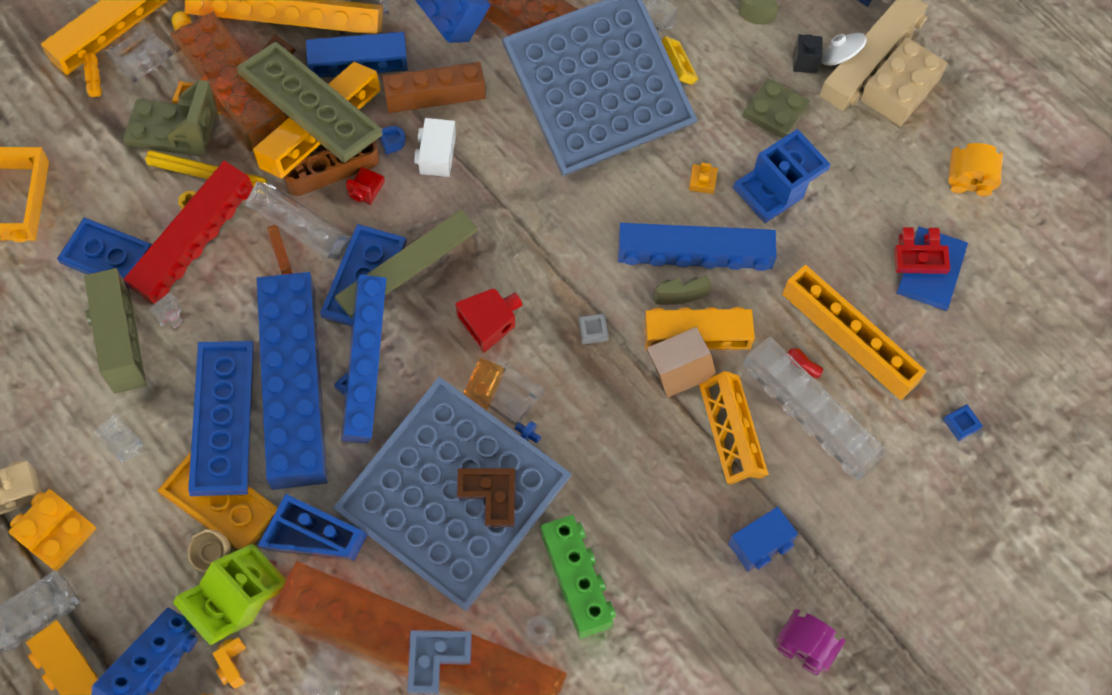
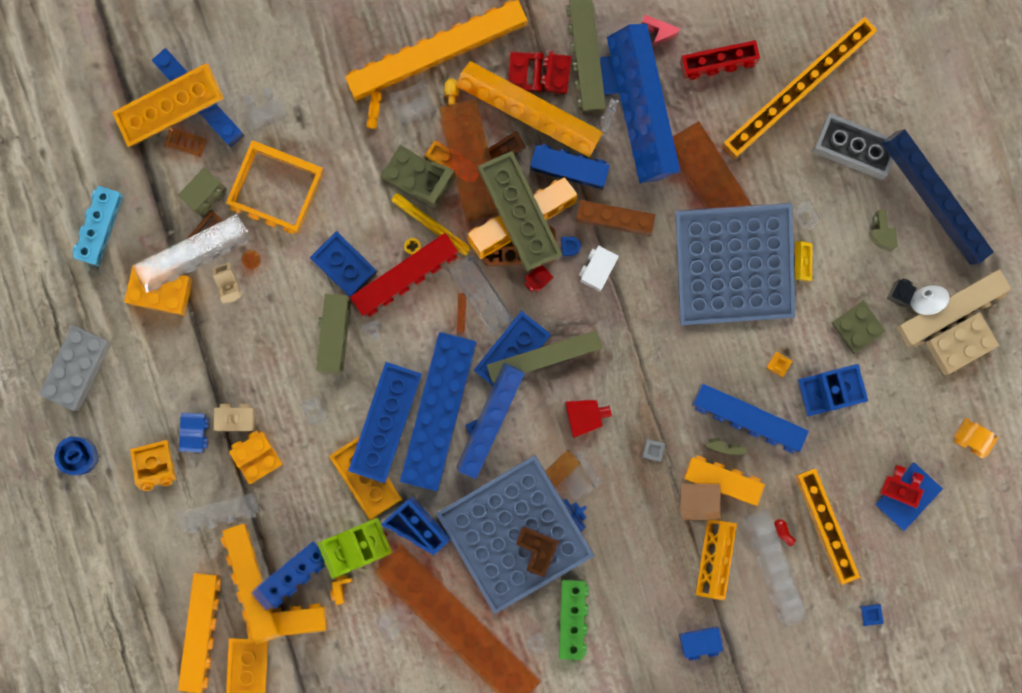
camera: 25 degrees right, 20 degrees up
tan hair [187,529,231,573] -> none
sand blue plate [407,630,472,695] -> none

